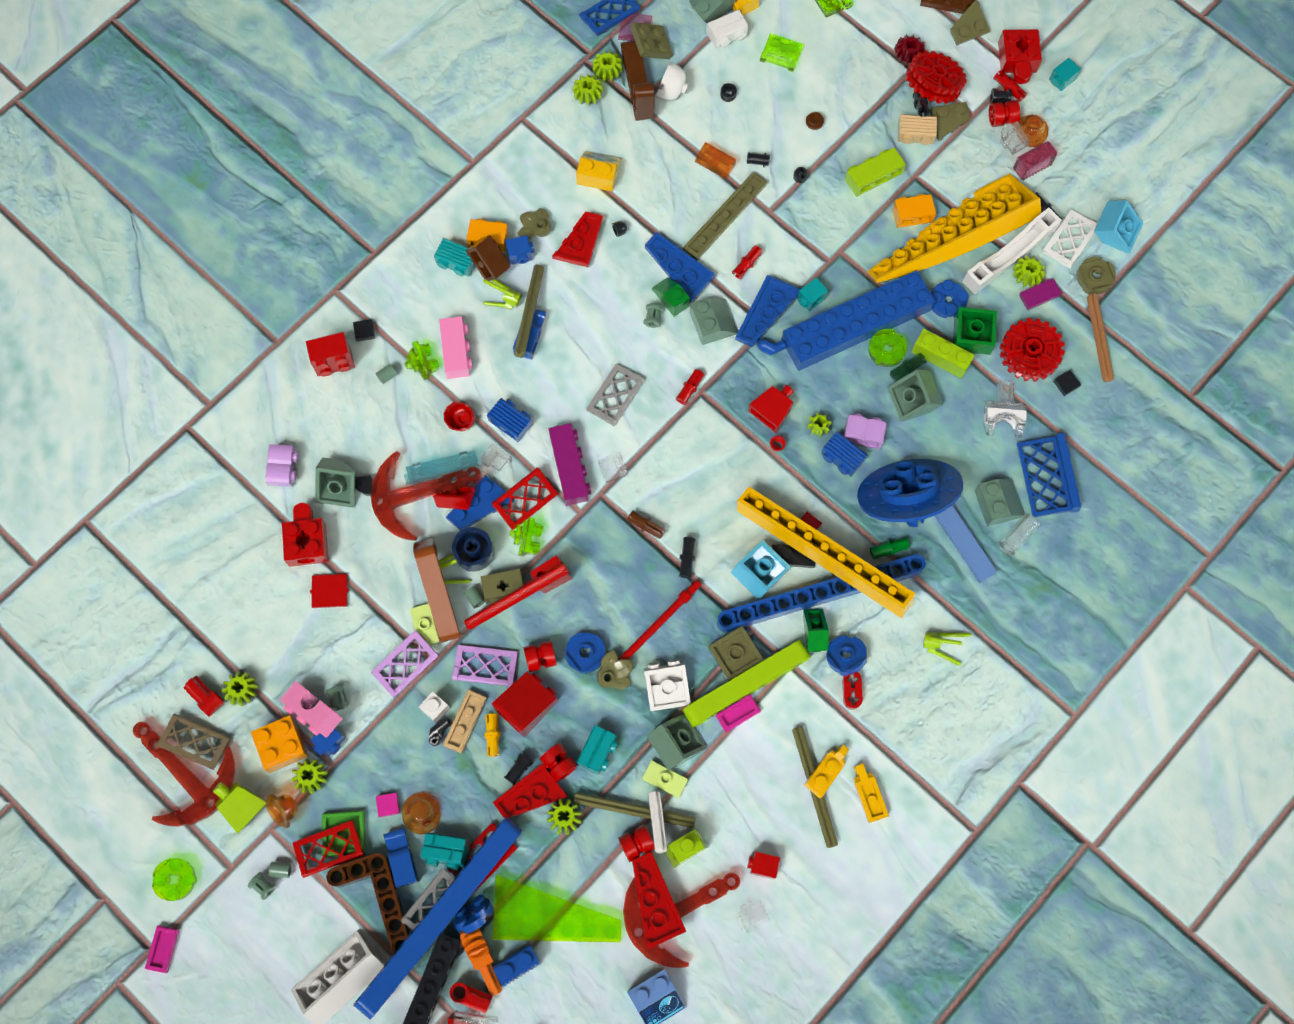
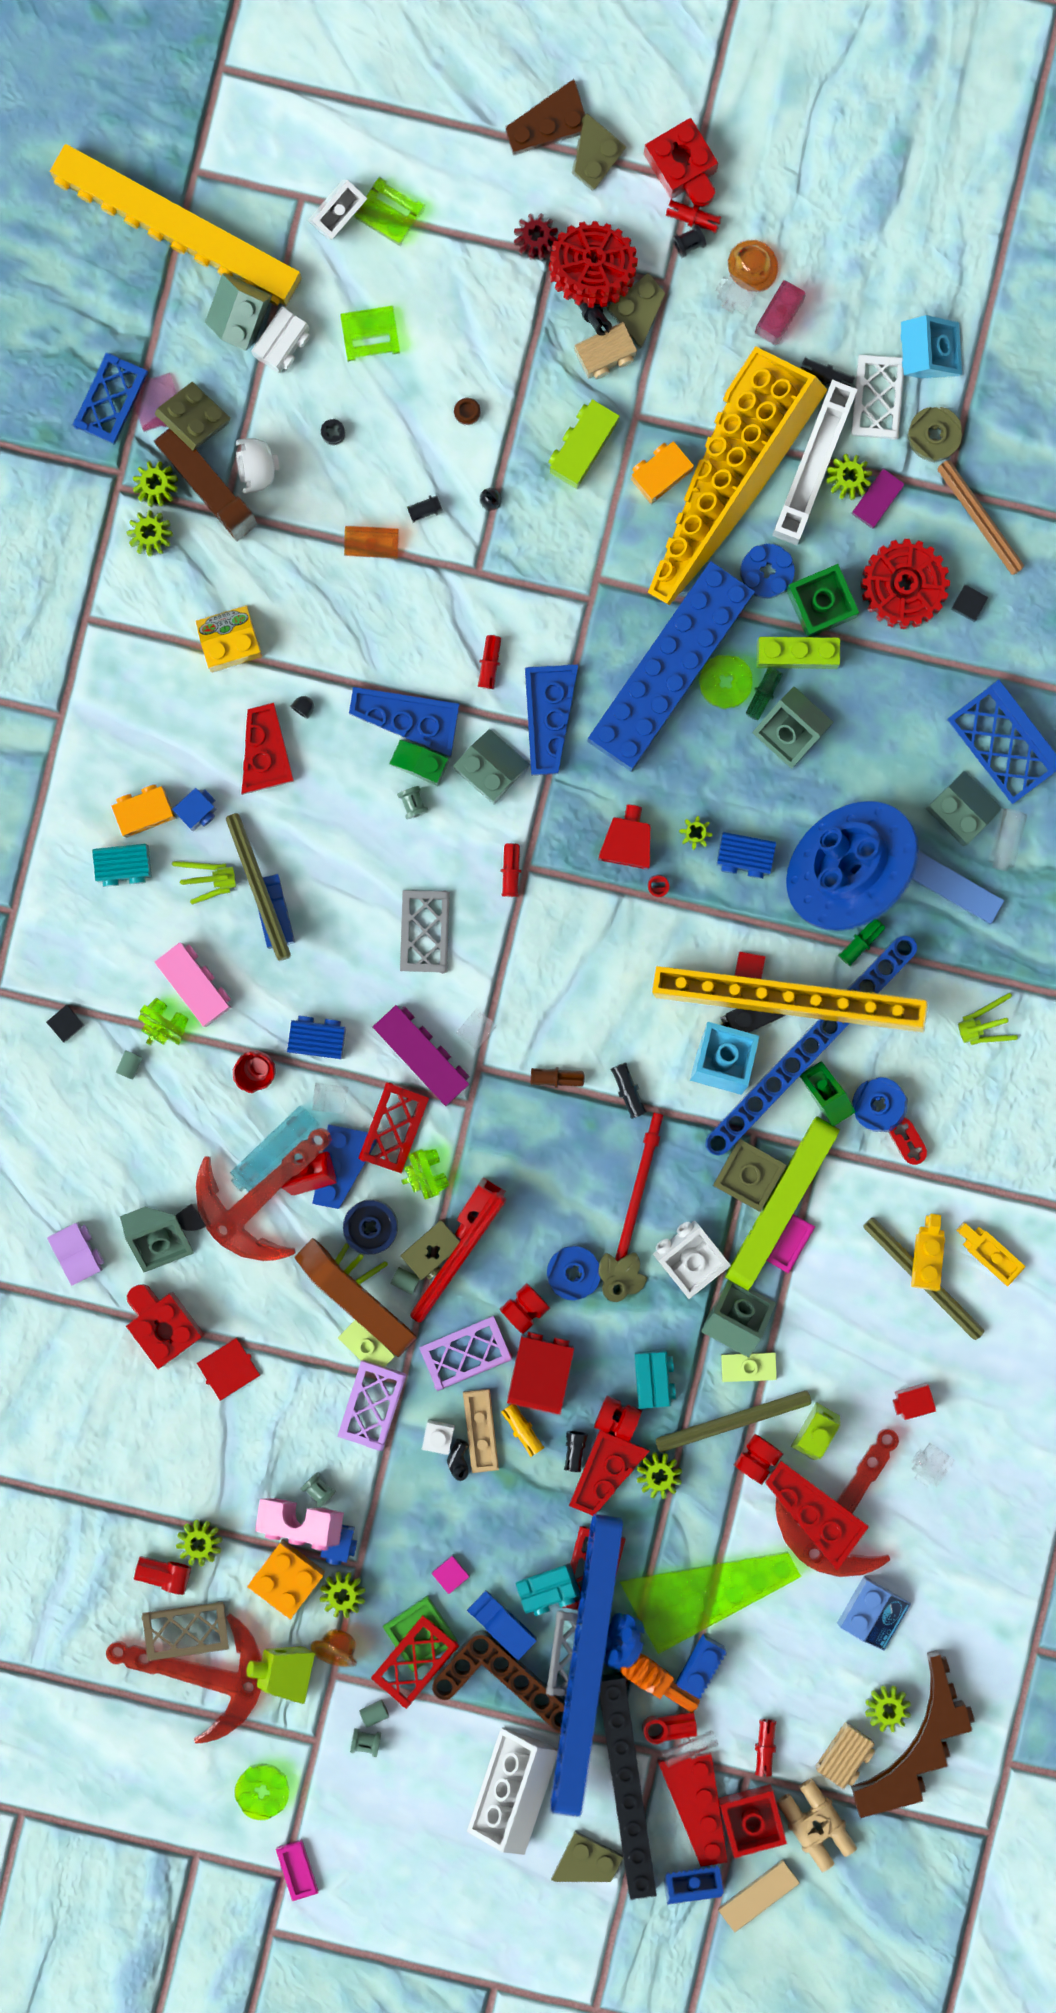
camera: 25 degrees left, 15 degrees up
red brick [305,332,355,377] -> none
clear orange hat [402,793,440,835] -> none
reddish brown brick [465,235,511,281] -> none
olive plate [517,208,551,239] -> none
white axle [648,791,668,853] -> none
olive tile [683,172,767,261] -> none
blue arm [757,339,786,355] -> none
teal brick [797,278,828,312] -> none
lavender brick [844,413,887,449] -> none
clear connector [984,380,1027,438] -> none
red wheel [989,100,1020,127] -> none
teal brick [1049,58,1081,91] -> none

